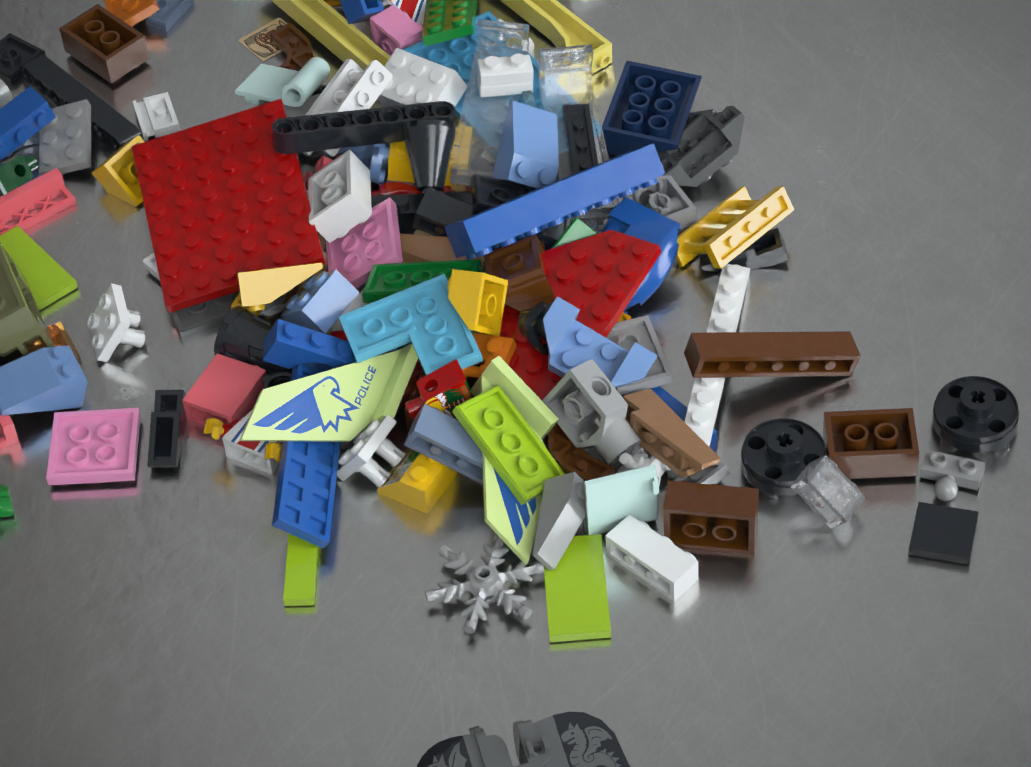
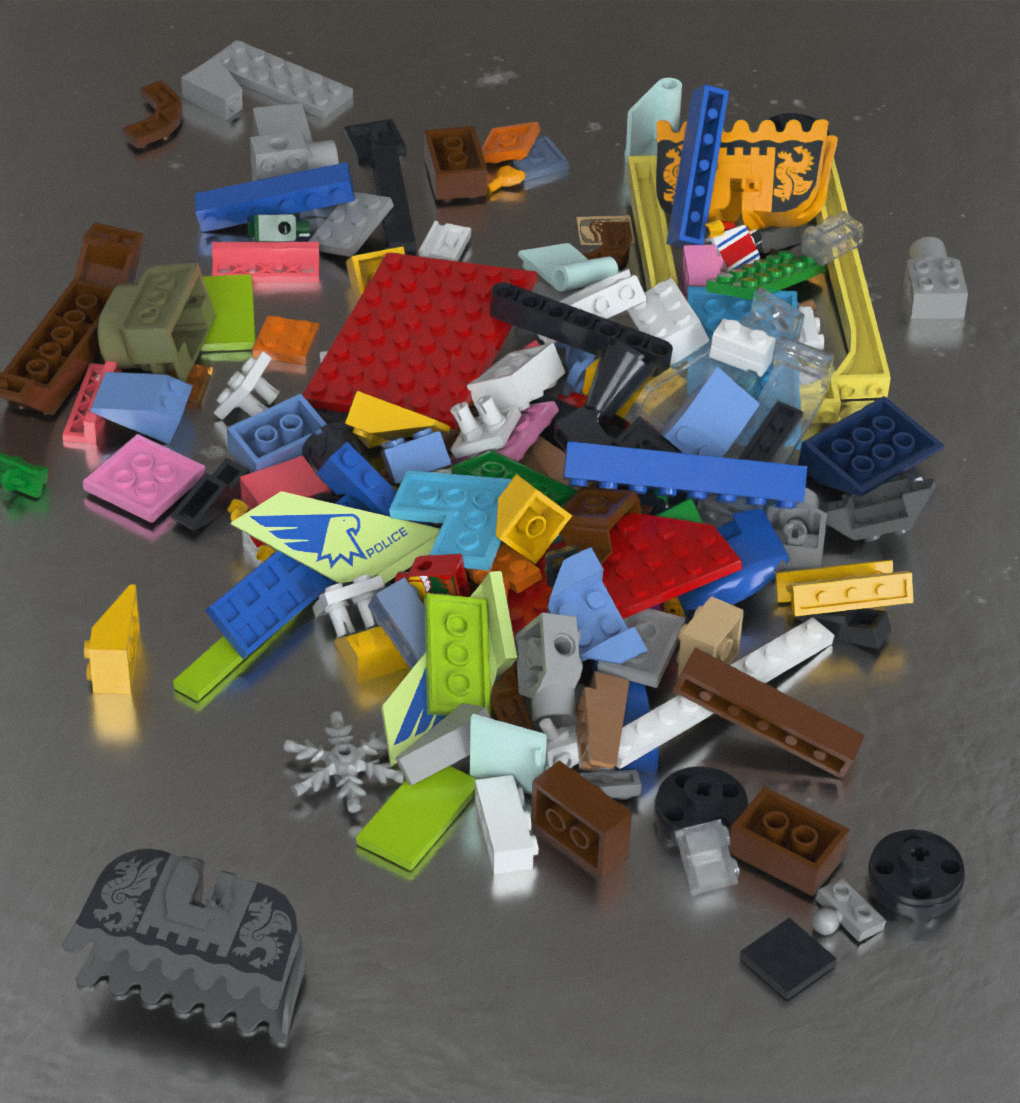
camera: 30 degrees right, 5 degrees down
none -> yellow slope [84,584,140,694]
none -> medium blue brick [227,393,327,473]
none -> orange plate [252,315,320,365]
none -> white plate [450,395,521,459]
none -> light orange rock [487,165,526,194]
none -> tan brick [676,596,744,677]

